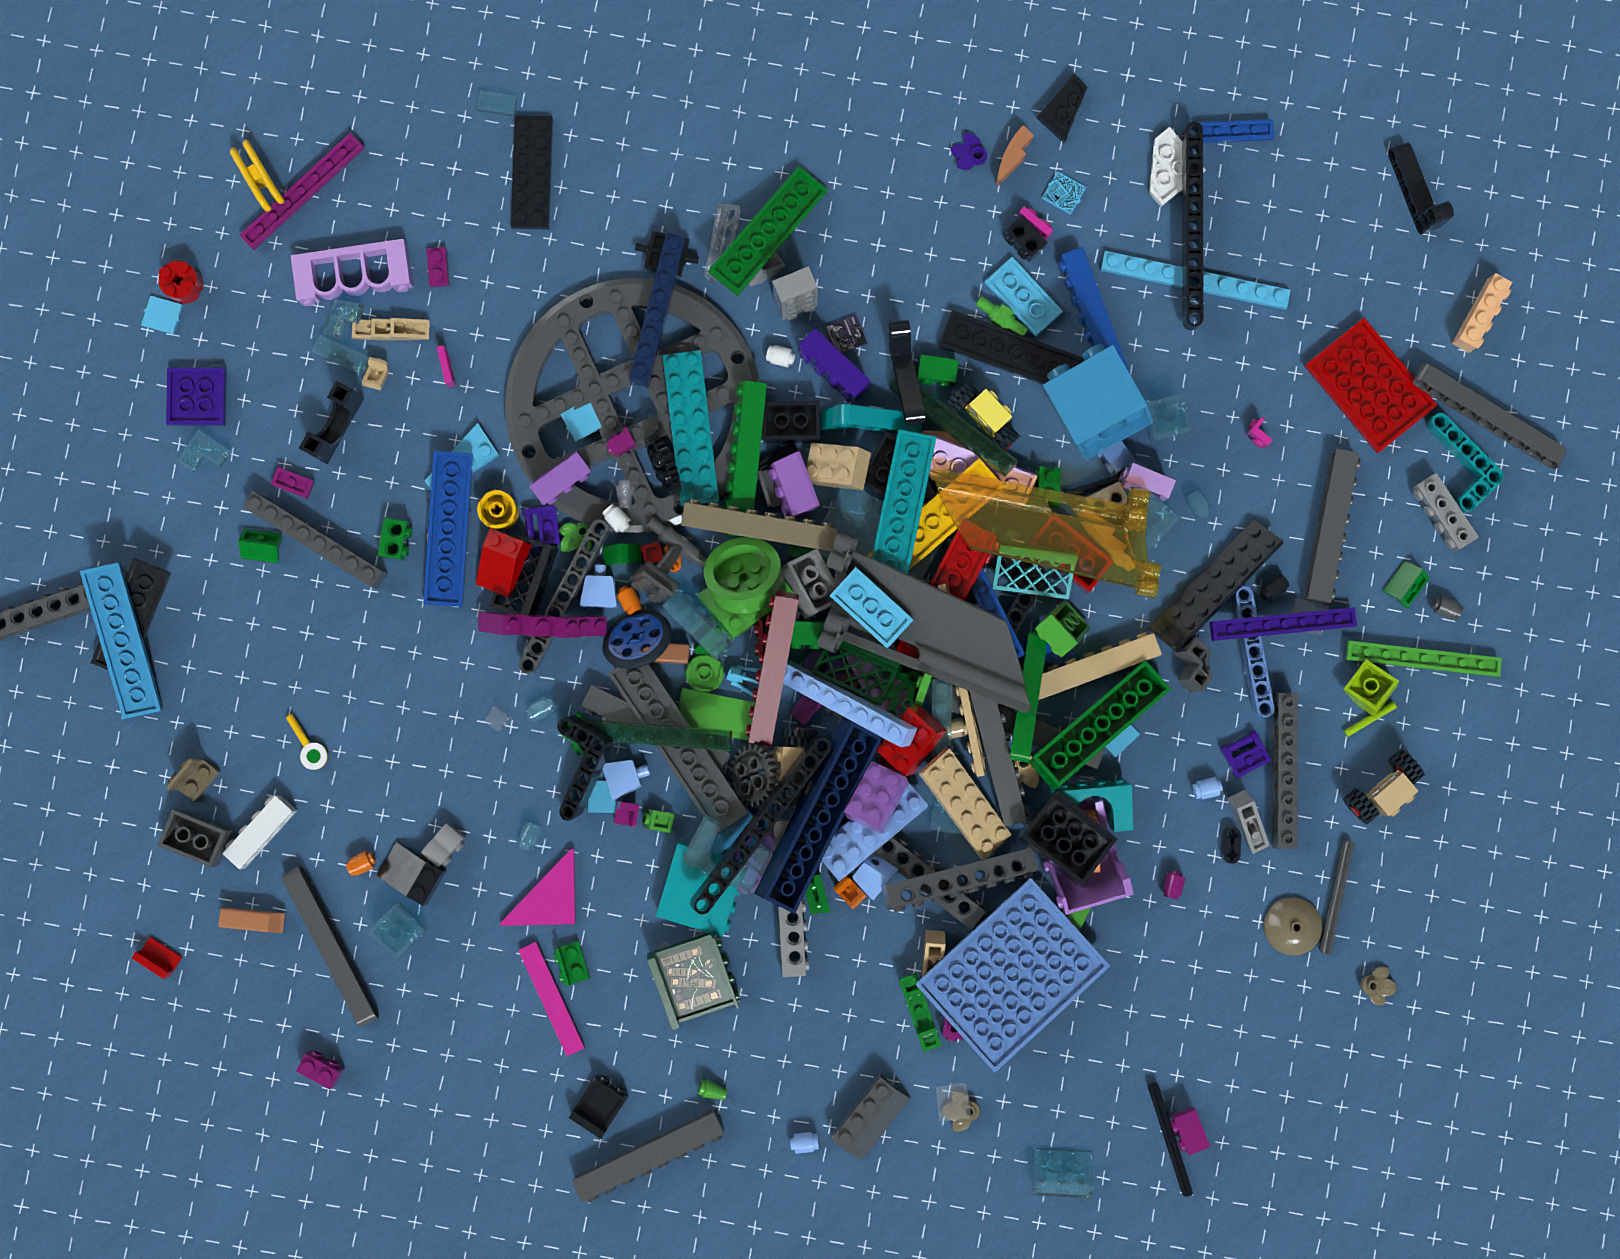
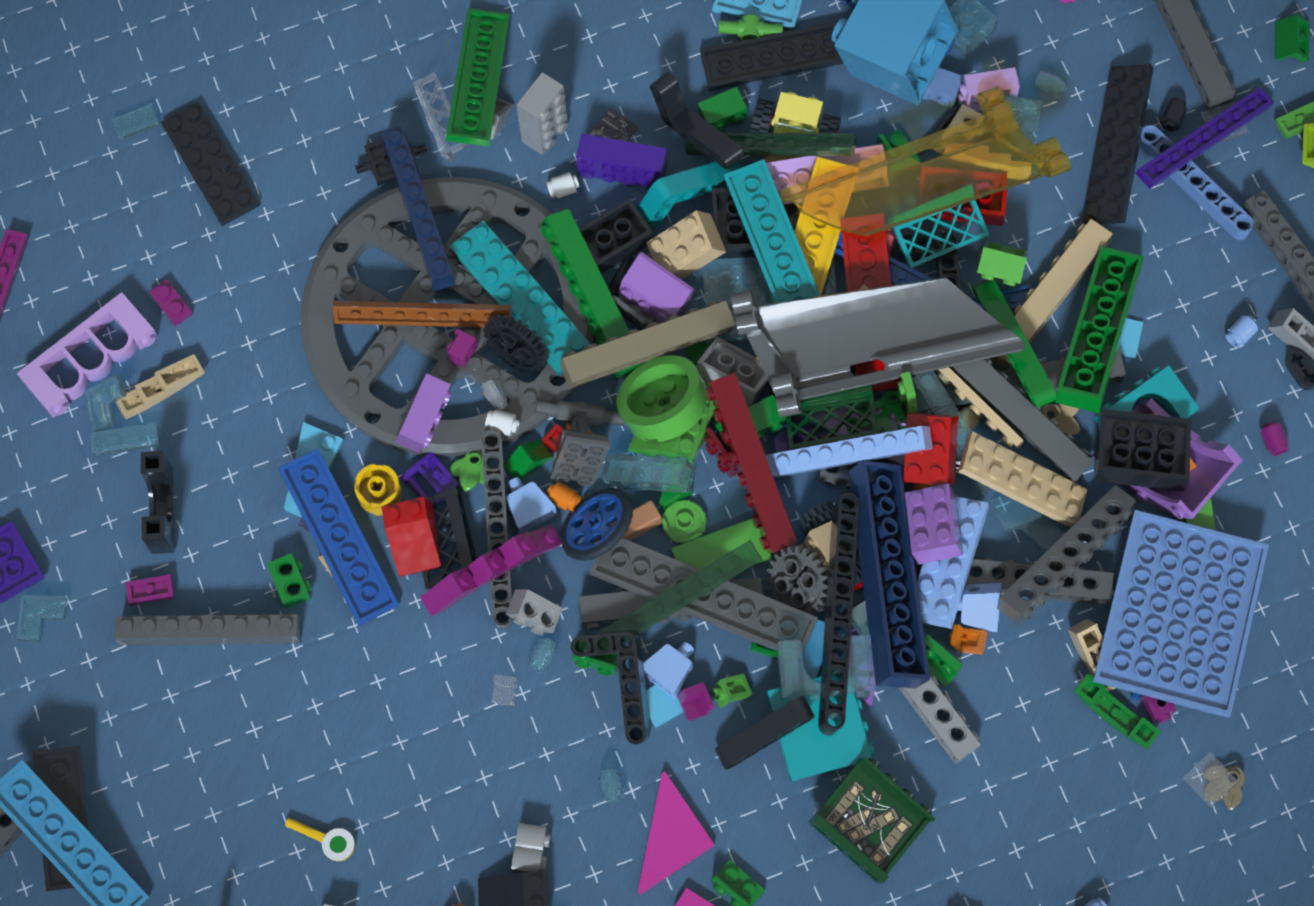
camera: 30 degrees left, 15 degrees down
green panel [238,529,283,563] -> none
tan bracket [362,357,389,391] -> none
dark pink tile [436,345,456,387] -> none
medium azure piece [560,403,601,442] -> none
medium azure plant [727,665,761,696] -> none
magenta plate [790,695,822,725] -> none
medium azure plate [830,566,914,648] -> none
dark grey slope [831,1074,910,1160] -> none
dark grey brick [1174,637,1213,693] -> none
dark purple plate [1220,730,1271,778] -> none
none -> dark orange plate [333,301,511,327]
none -> light grey brick [506,589,562,635]
none -> black beam [714,696,815,770]

